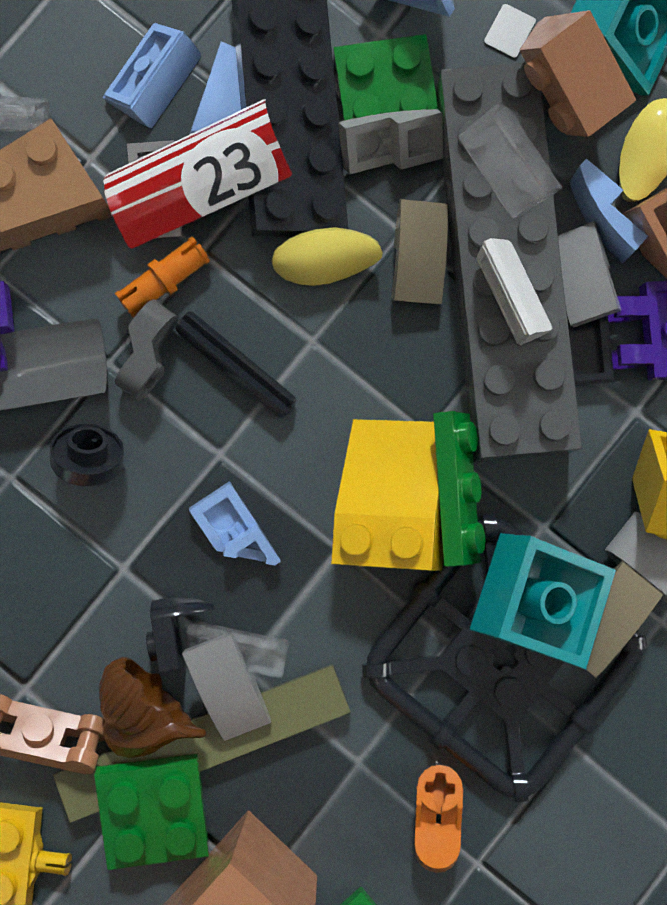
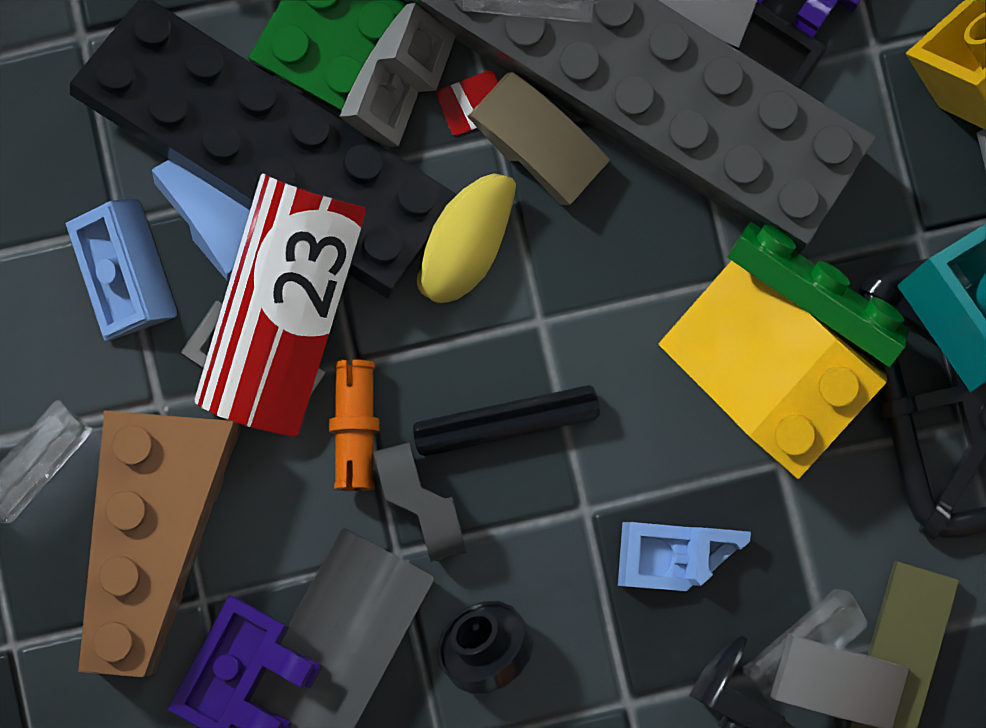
camera: 50 degrees left, 0 degrees up
white slope [476,238,552,346] -> none
none -> red sticker [436,70,498,136]

